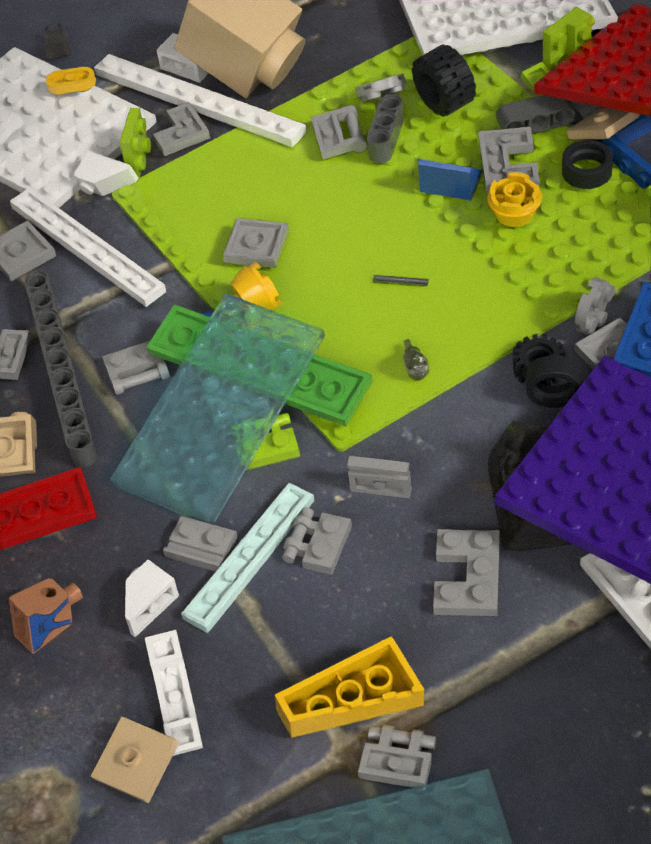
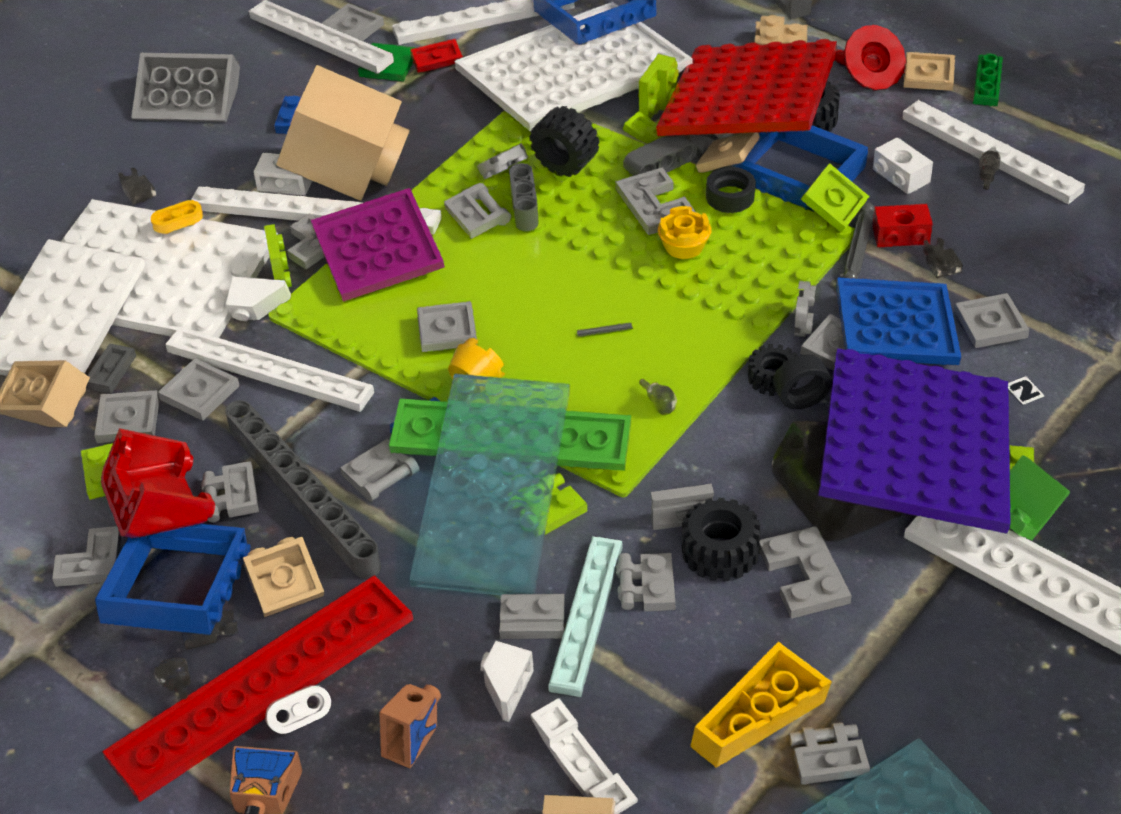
camera: 25 degrees left, 5 degrees down
blue slope [418,159,482,201] -> none
none -> magenta plate [311,188,445,301]
none -> black tyre [682,498,760,581]

